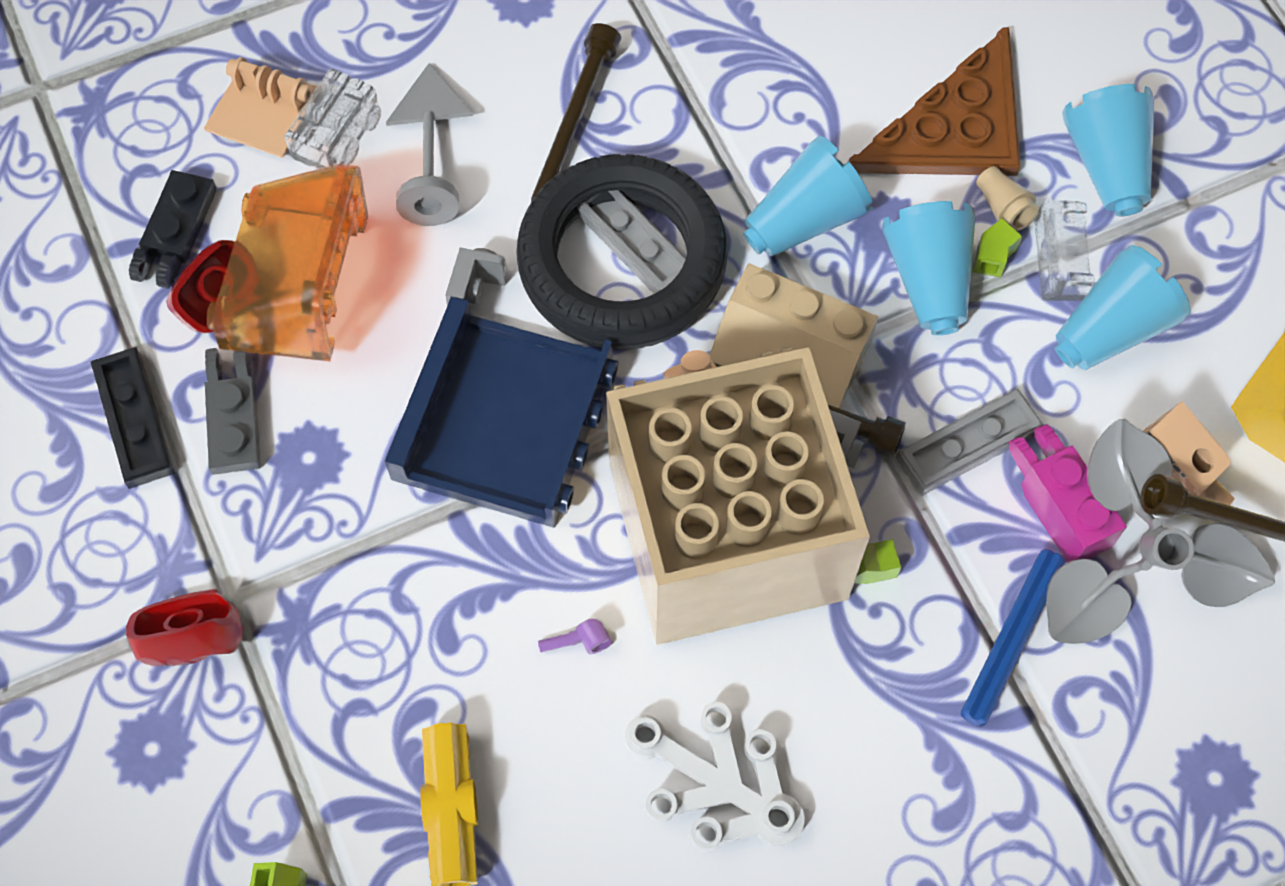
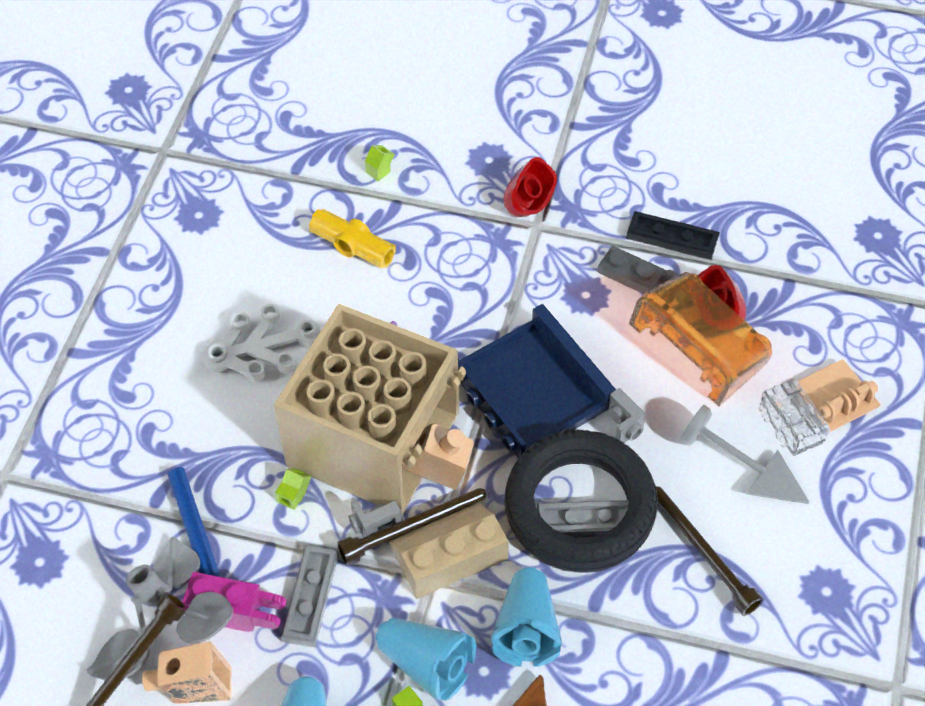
camera: 130 degrees right, 10 degrees down
black hinge [128,170,217,289] -> none

